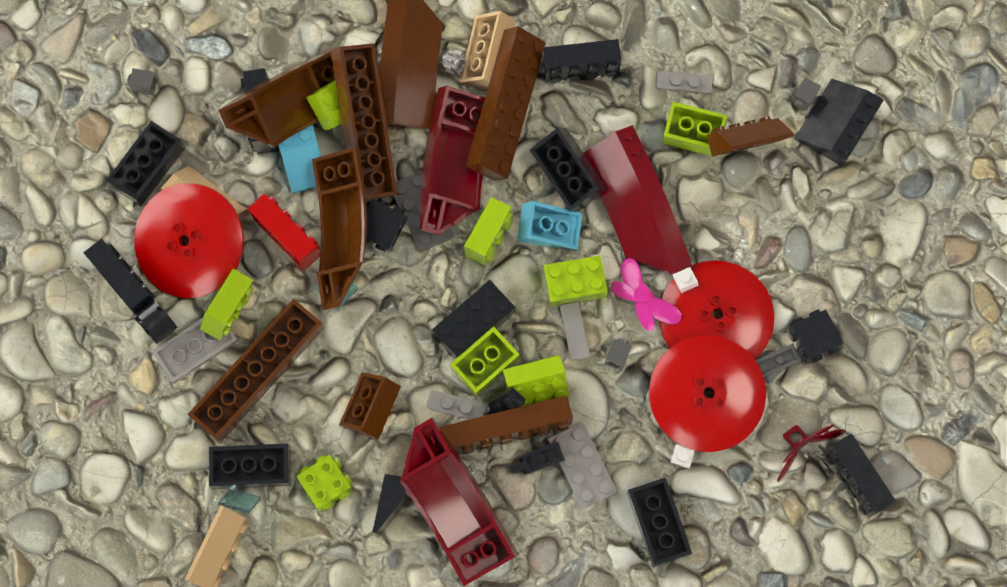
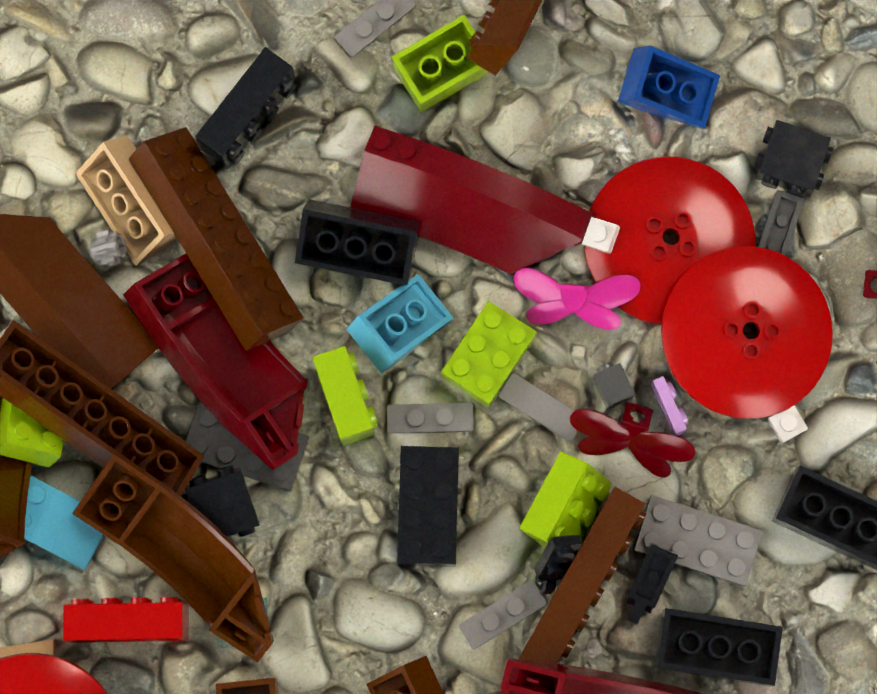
camera: 45 degrees left, 5 degrees up
lime brick [450,326,520,397] -> none
none -> light grey piece [387,402,474,434]
none -> dark red piece [569,402,695,478]
none -> blue slope [618,46,720,129]
none -> lavender plate [651,376,689,436]
none -> black brick [654,608,783,687]

